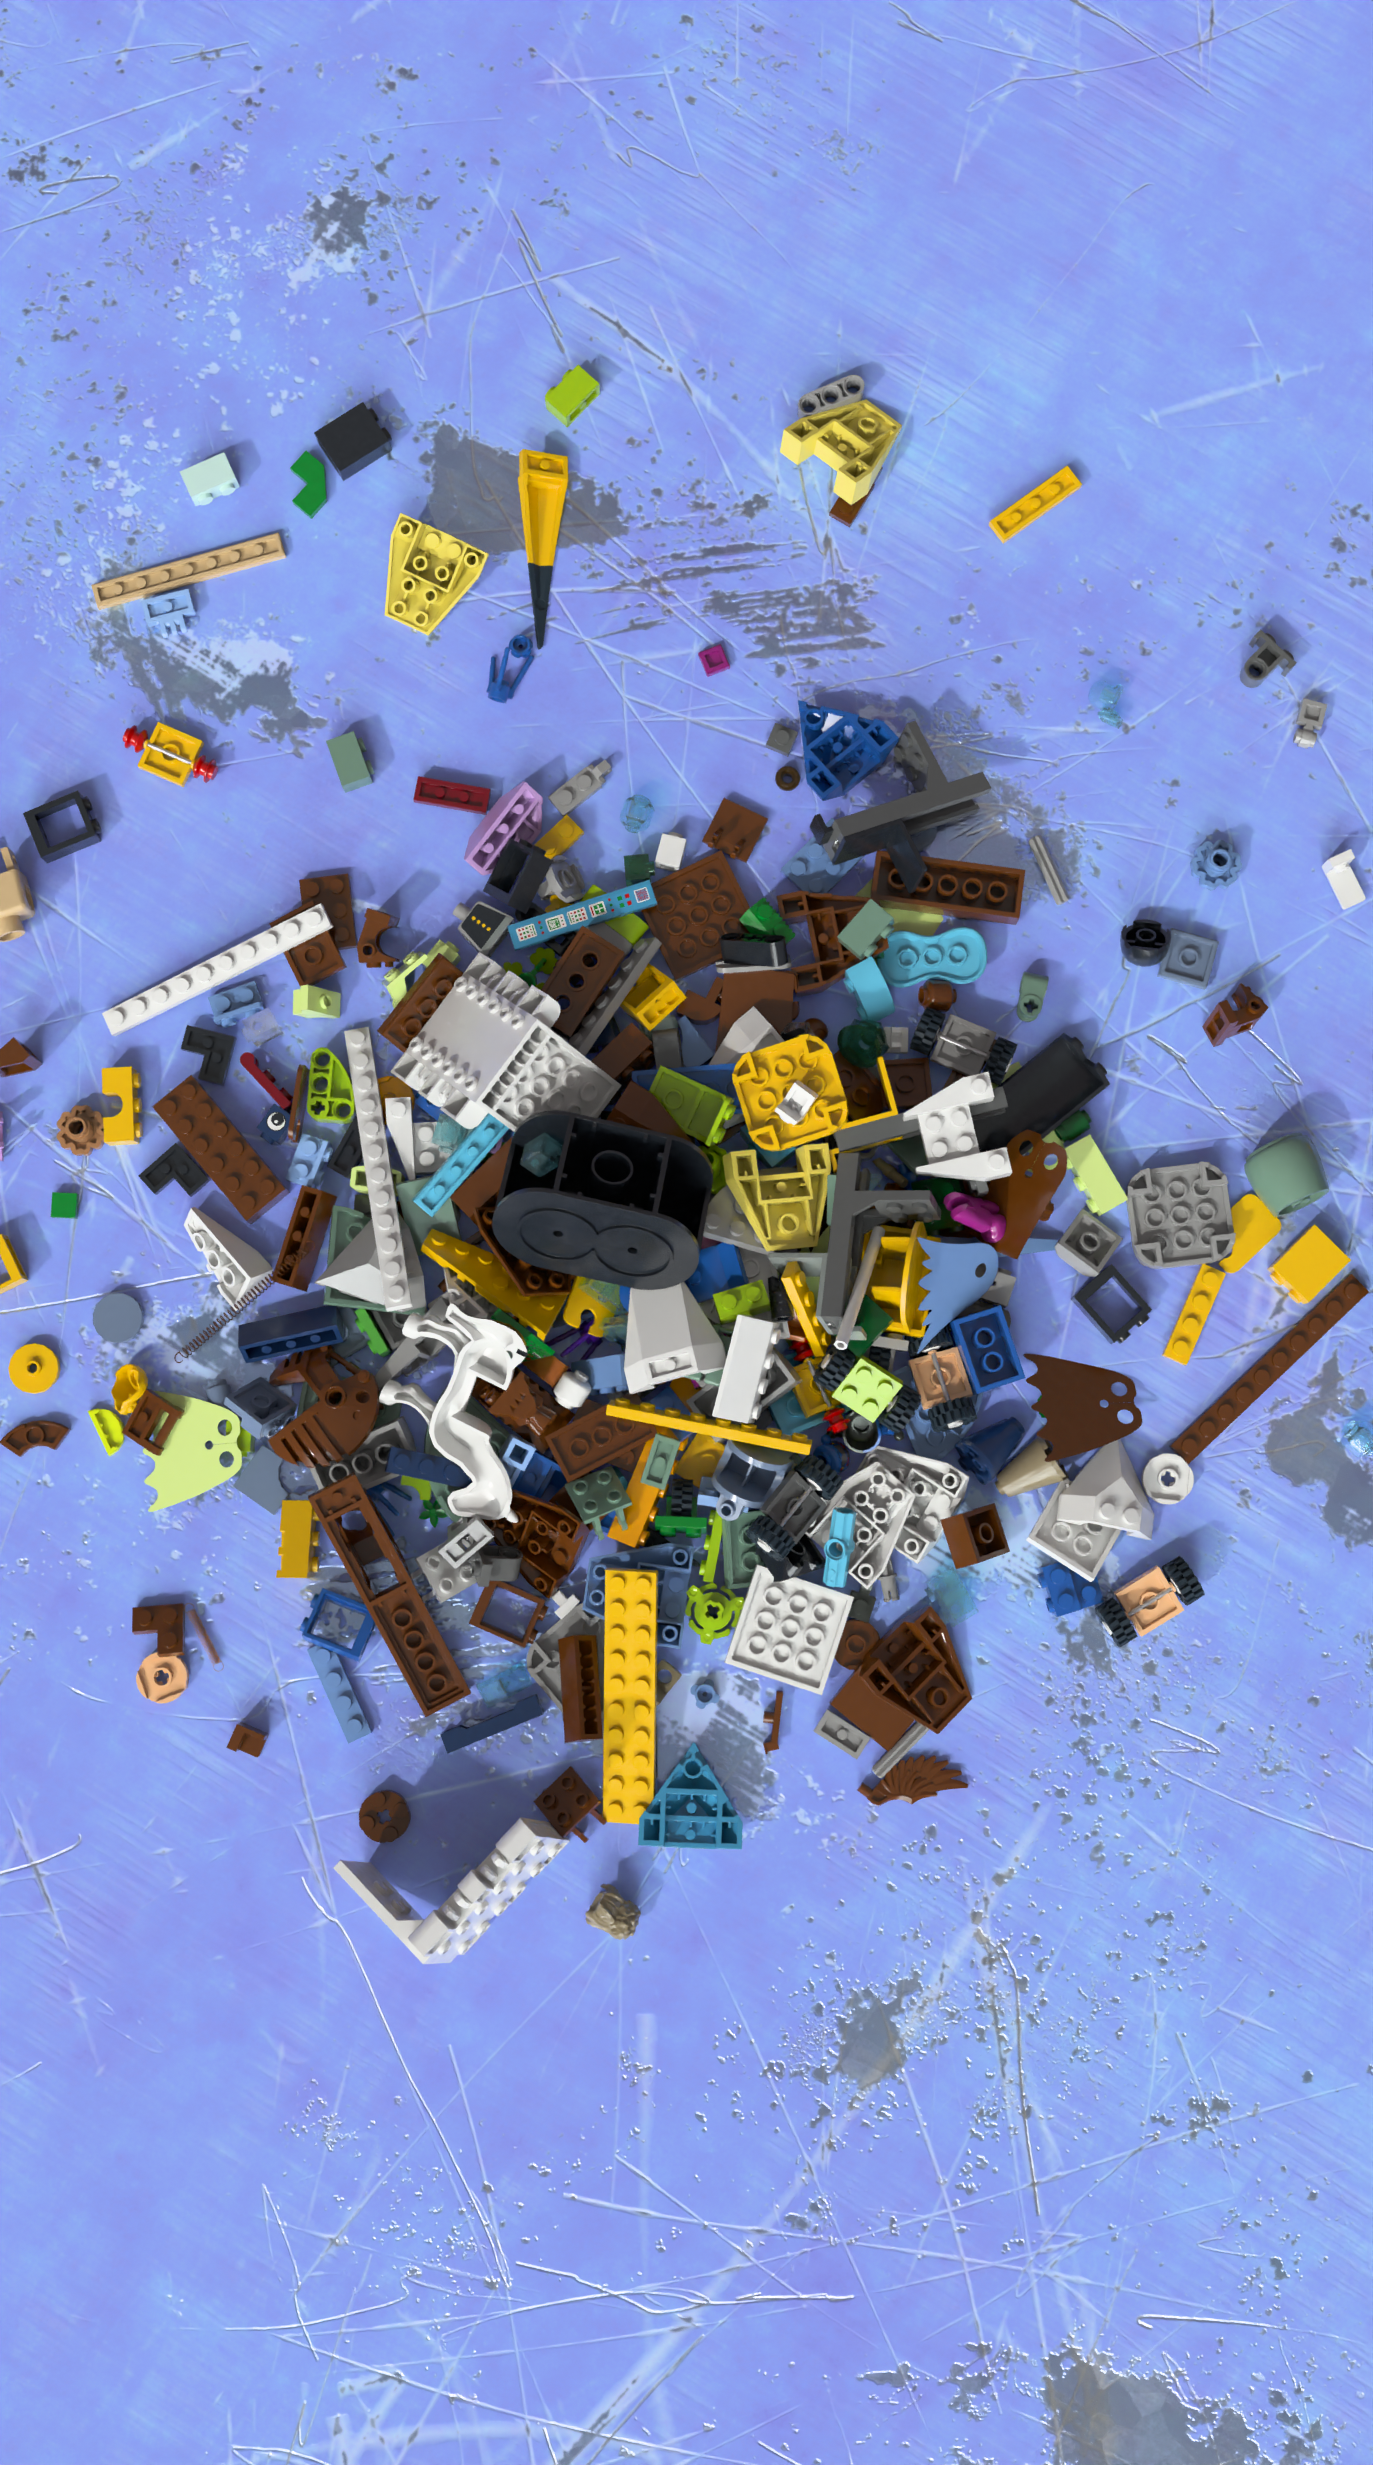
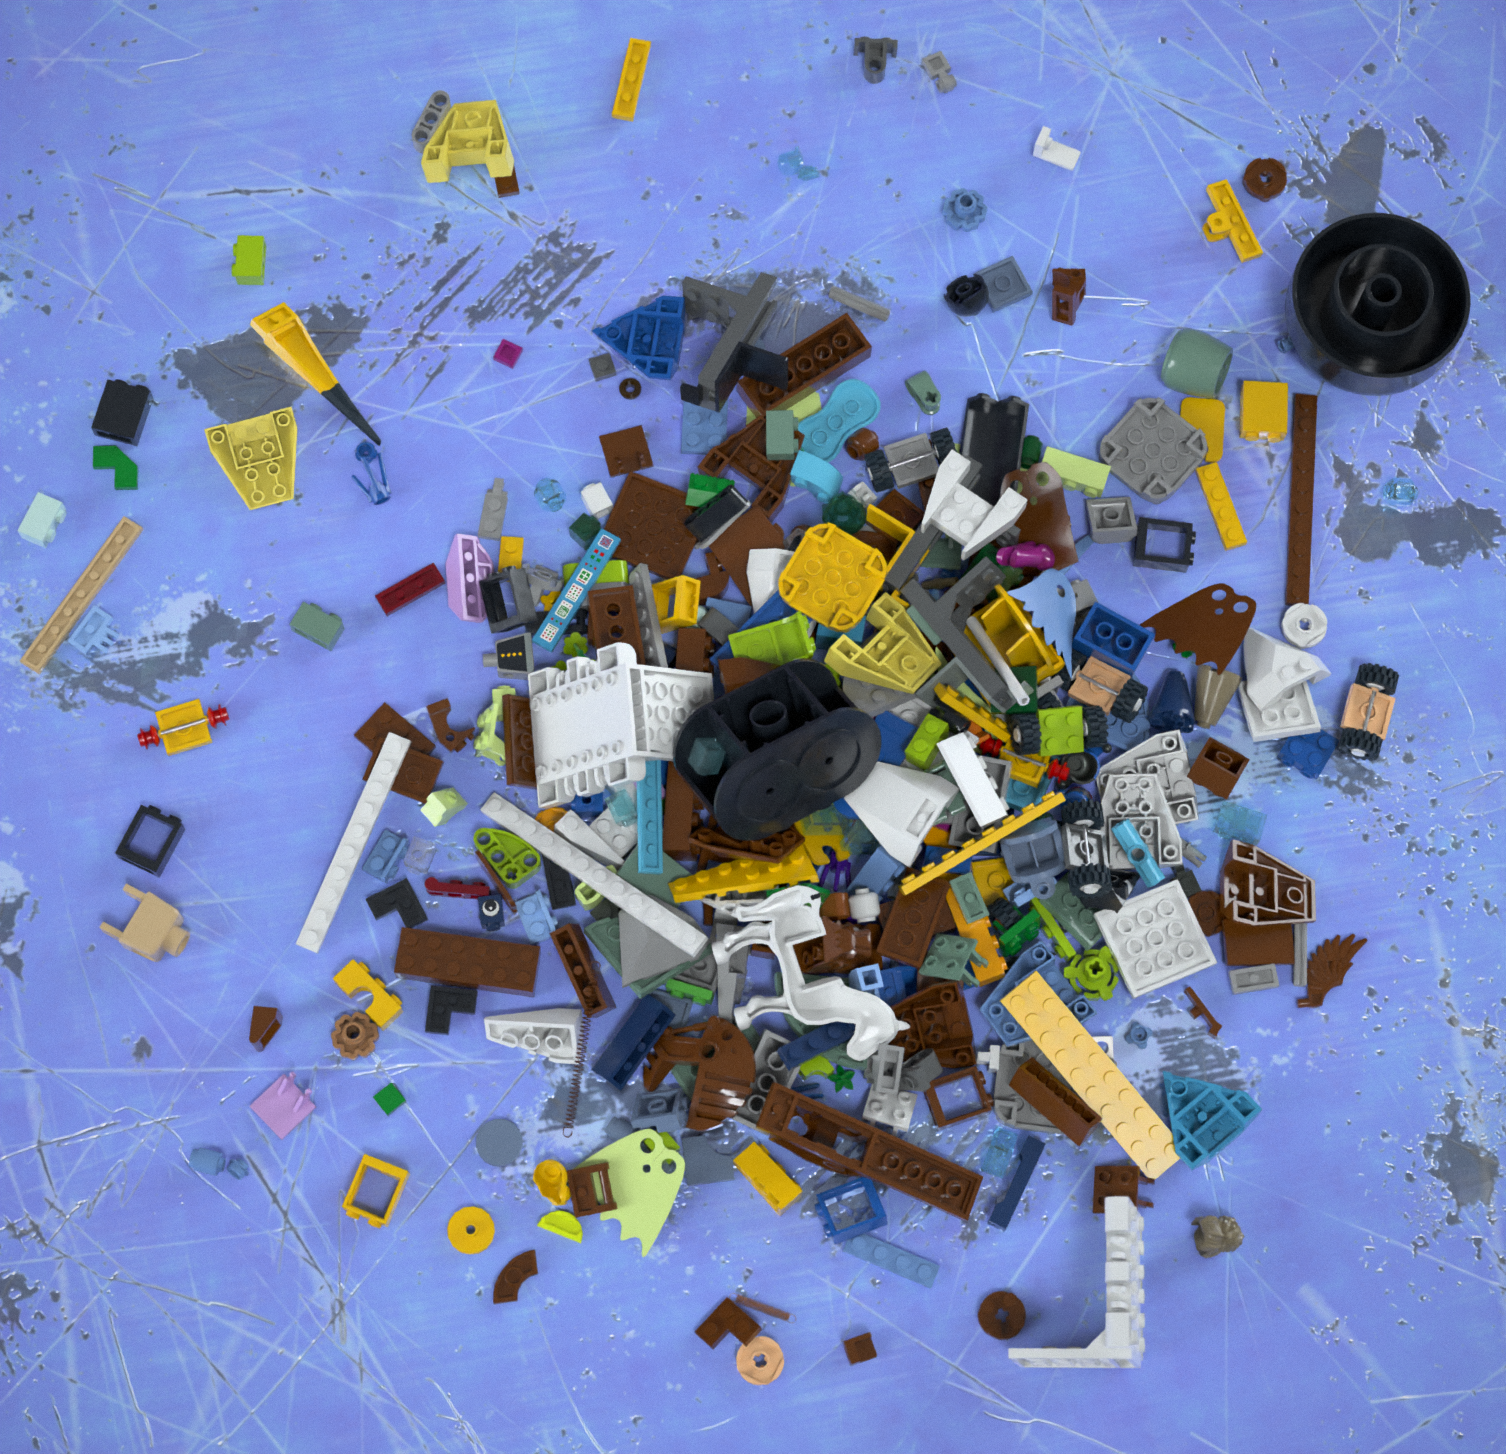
camera: 50 degrees left, 10 degrees down
white bracket [774,1080,818,1125] -> none

